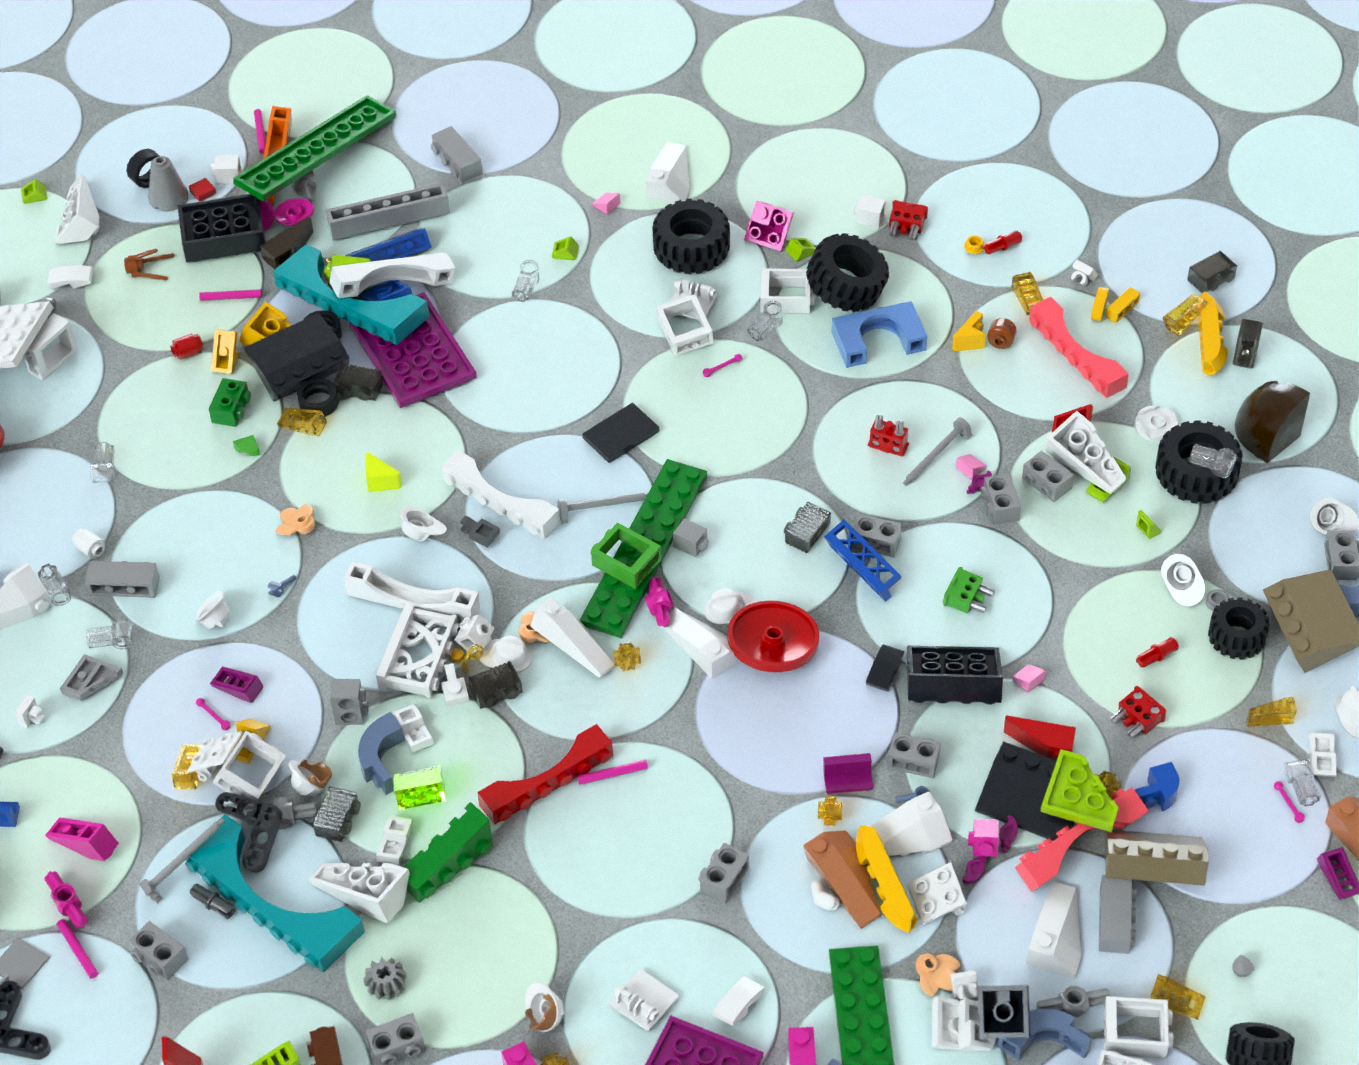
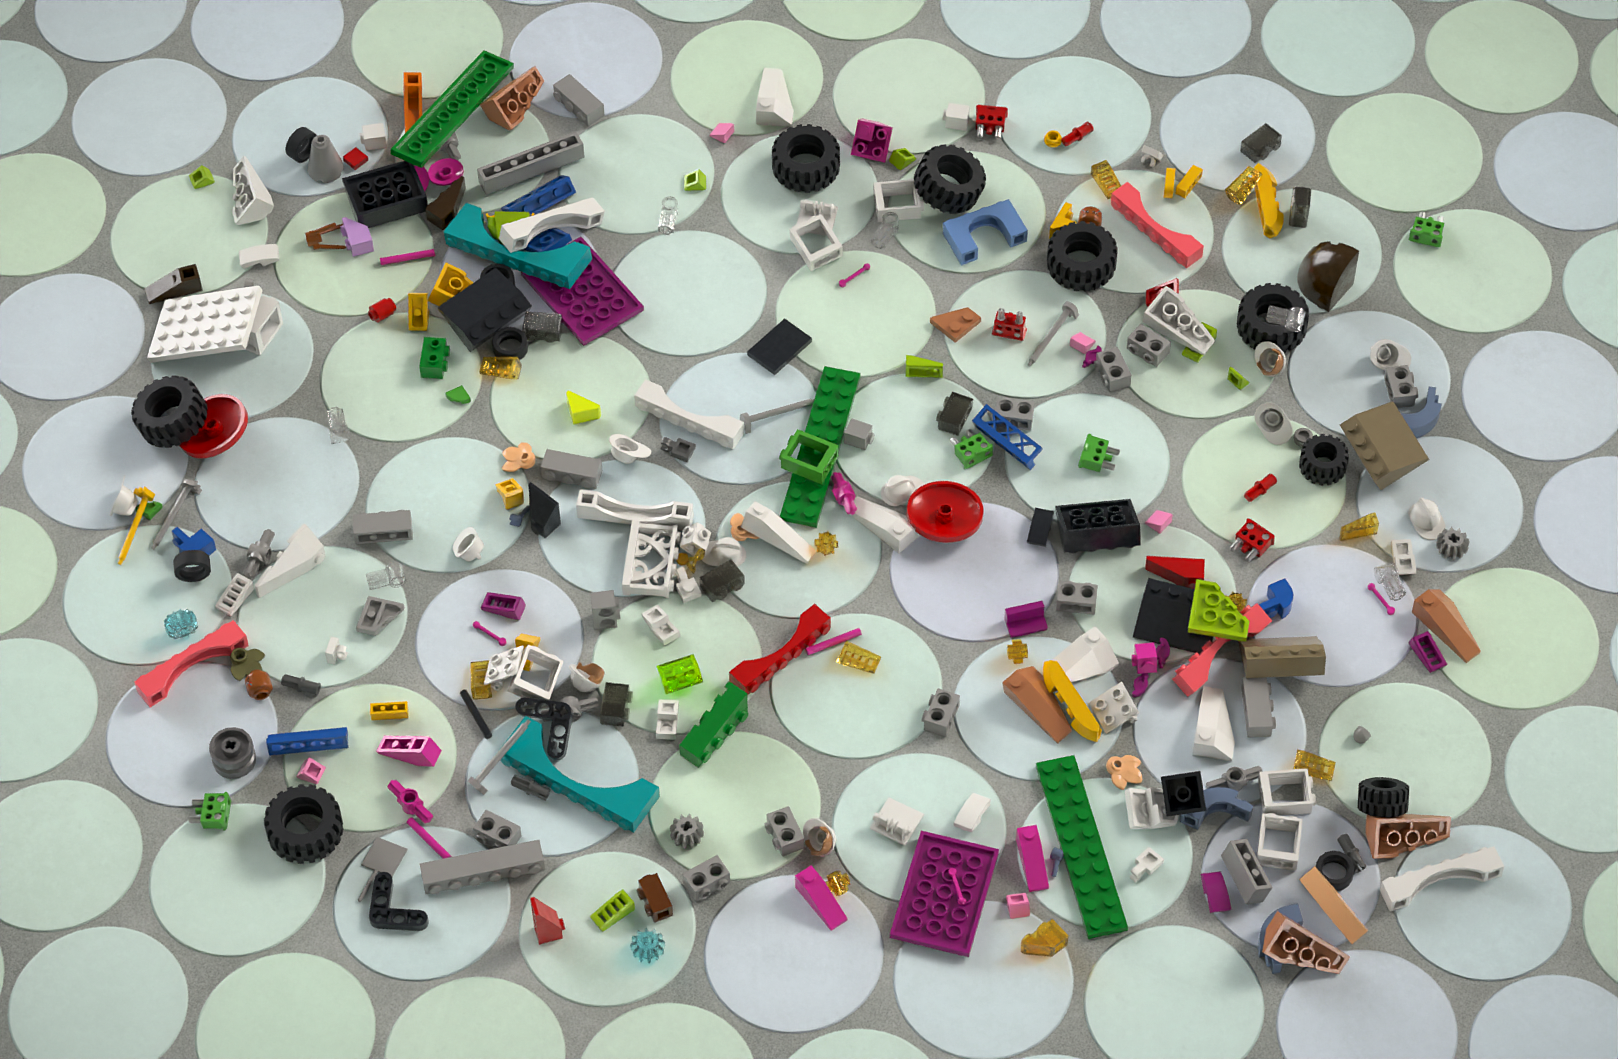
camera: 10 degrees left, 5 degrees up
clear piece [38,563,71,606] -> none
white brick [72,529,105,559] -> none
dark pink bar [254,109,266,154] -> none
white wedge [308,863,410,923] -> none
sand blue arch [358,712,405,795] -> none
white arm [811,880,840,910] -> none
sand blue hand [896,786,931,803] -> none
white tile [950,970,978,1001] -> none
white tile [1135,405,1179,442] -> none
none -> lavender slope [340,217,374,257]
none -> yellow piece [370,701,409,720]
none -> light grey brick [420,840,545,894]
none -> black bar [460,689,492,739]
none -> nougat wedge [480,66,544,130]
none -> yellow slope [495,478,524,510]
none -> black slope [528,482,561,538]
none -> light grey brick [541,449,603,489]
none -> light grey brick [764,806,805,856]
none -> clear yellow slope [836,641,881,674]
none -> lime slope [905,355,943,378]
none -> nougat wing [930,307,981,343]
none -> bright green piece [950,429,993,469]
none -> black tyre [1047,221,1118,292]
none -> white piece [1254,341,1287,377]

